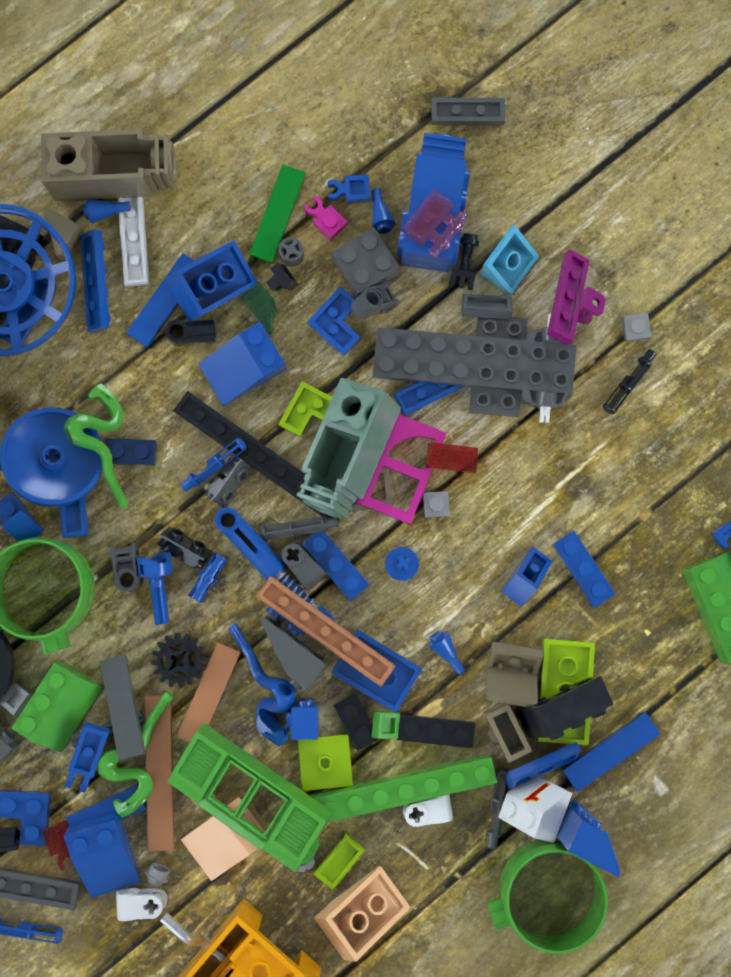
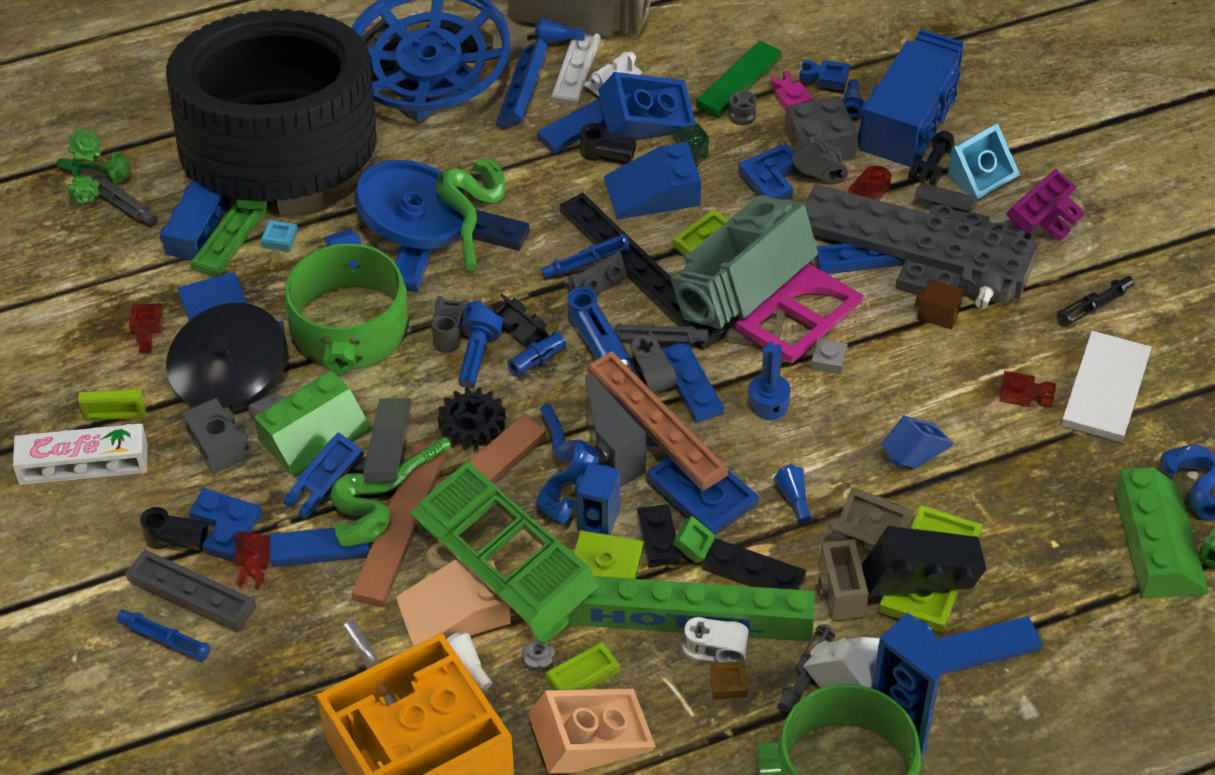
camera: 20 degrees right, 35 degrees down
blue slope [64,811,142,898] -> none
white piece [116,888,168,921] -> none
light grey plate [145,863,170,886] -> none
black tile [266,263,299,292] -> none
plate [402,189,468,257] -> none
clear red plate [426,442,478,473] -> none
dark grey plate [431,97,505,125] -> none
blue tile [505,742,581,789] -> none
blue plate [552,531,616,608] -> none
light grey plate [622,313,651,342] -> none
none -> white cone [447,632,492,691]
none -> white hinge [584,51,642,97]
none -> pearl gold tile [710,661,748,700]
none -> clear red plate [848,166,892,200]
none -> reddish brown brick [915,279,964,330]
none -> clear red plate [999,371,1056,407]
none -> white tile [1061,331,1152,443]

